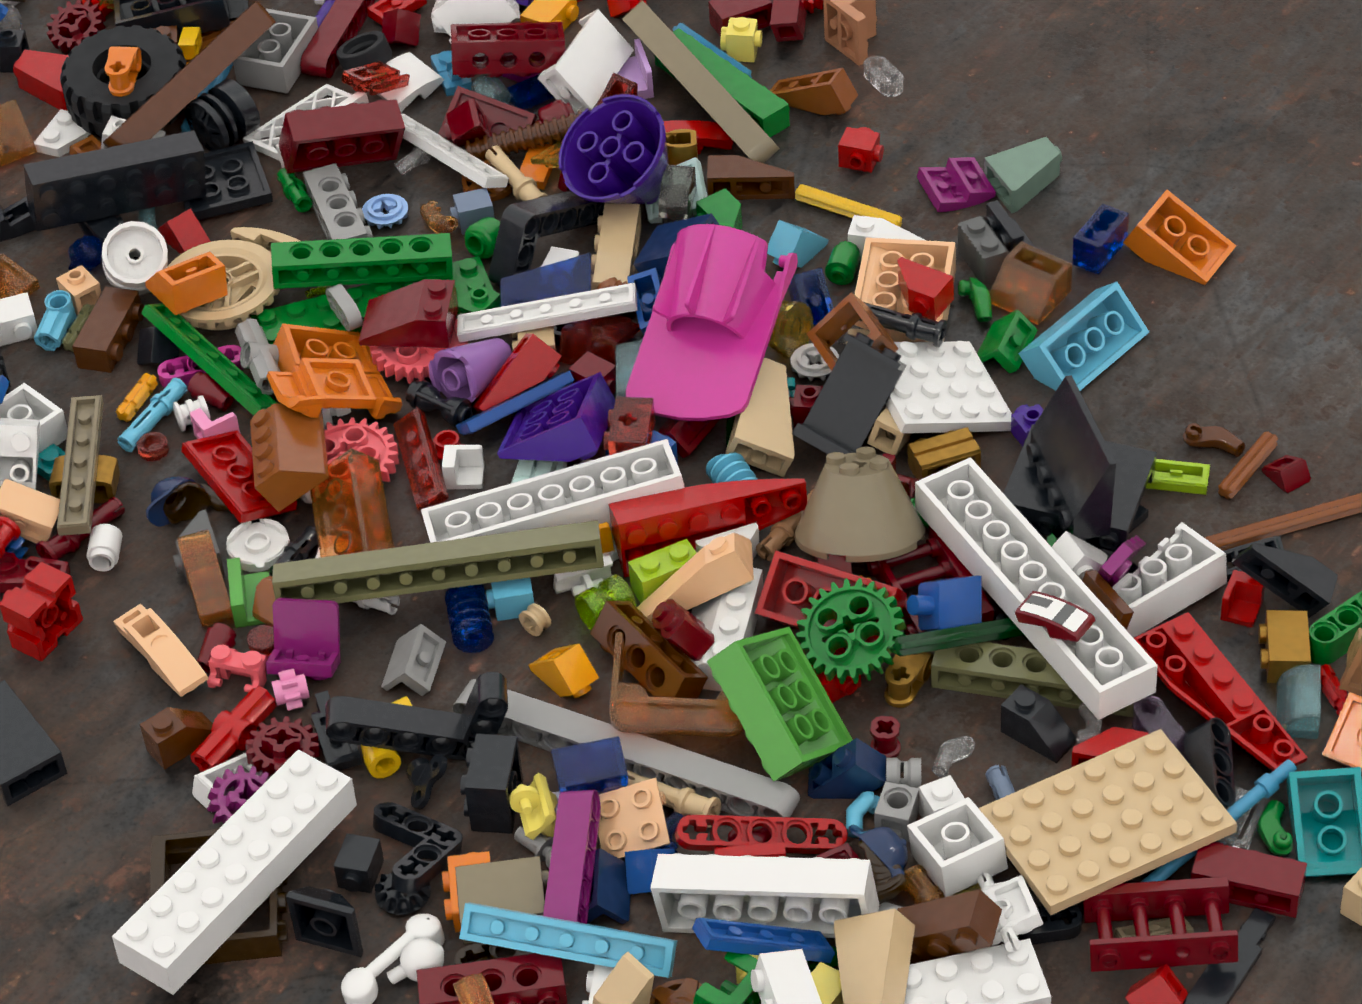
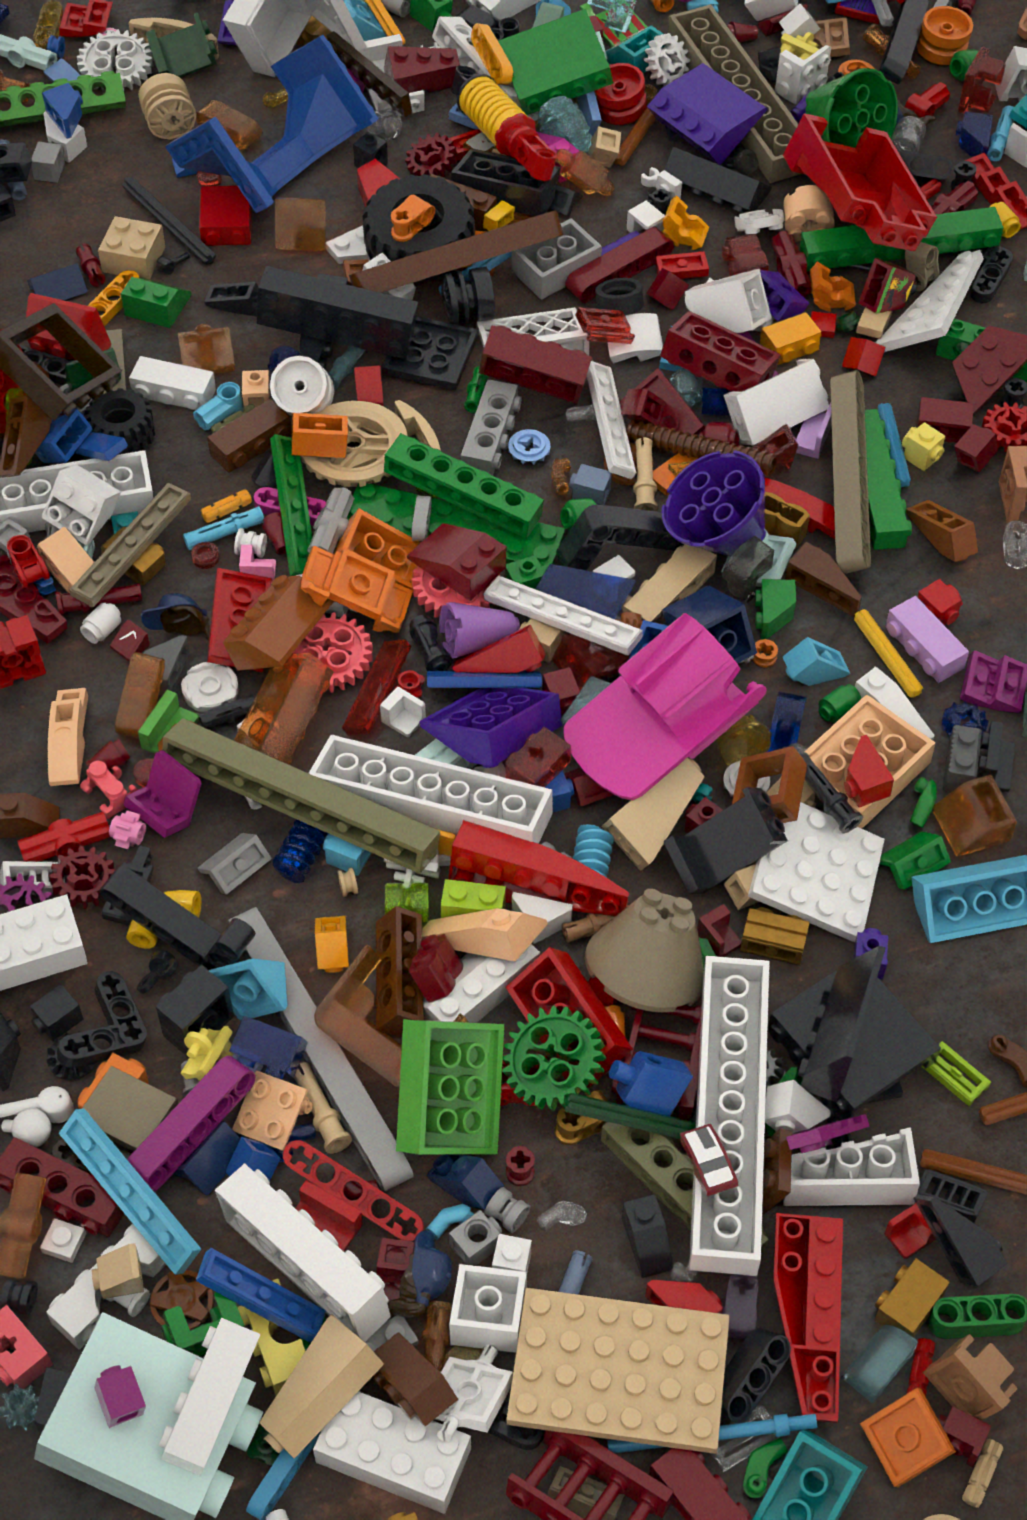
camera: 30 degrees right, 10 degrees up
none -> dark red slope [110,619,150,662]
none -> medium azure slope [209,958,288,1021]
none -> lavender brick [885,595,969,683]
none -> clear blue gear [942,701,989,737]

